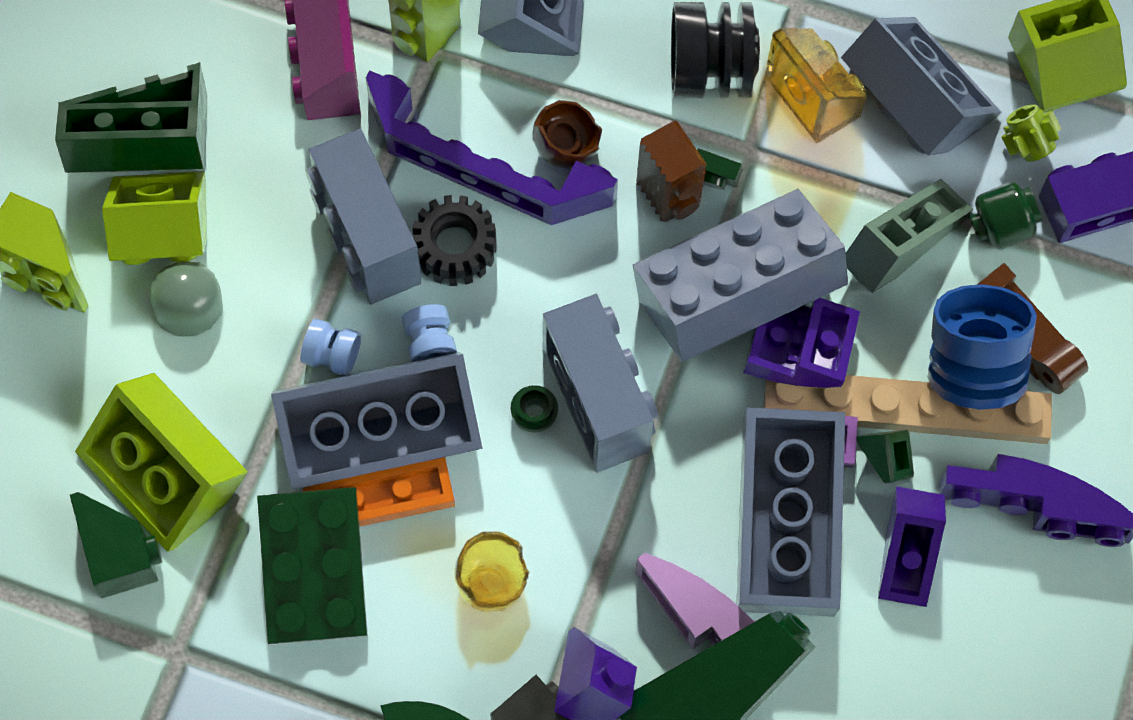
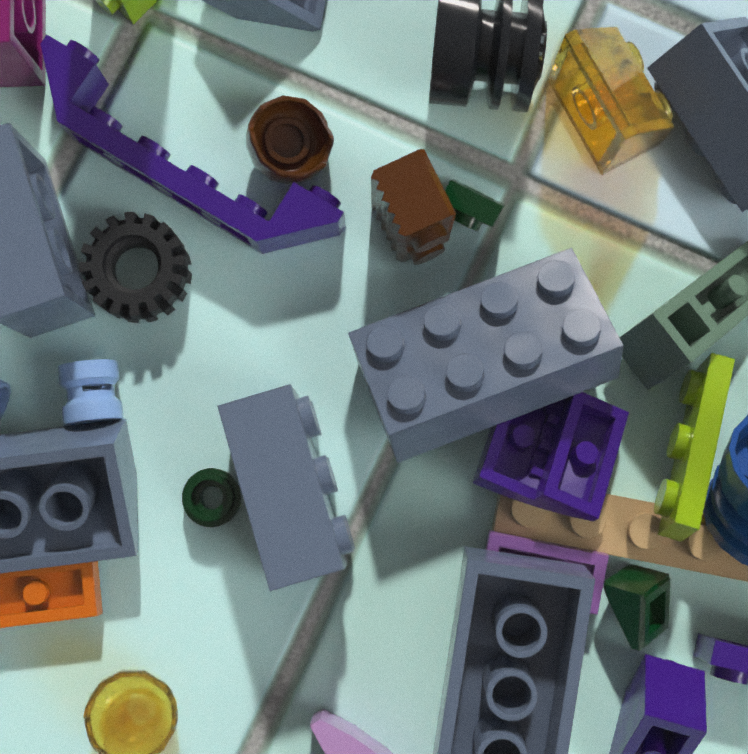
camera: 10 degrees right, 15 degrees up
none -> lime plate [654,353,735,542]

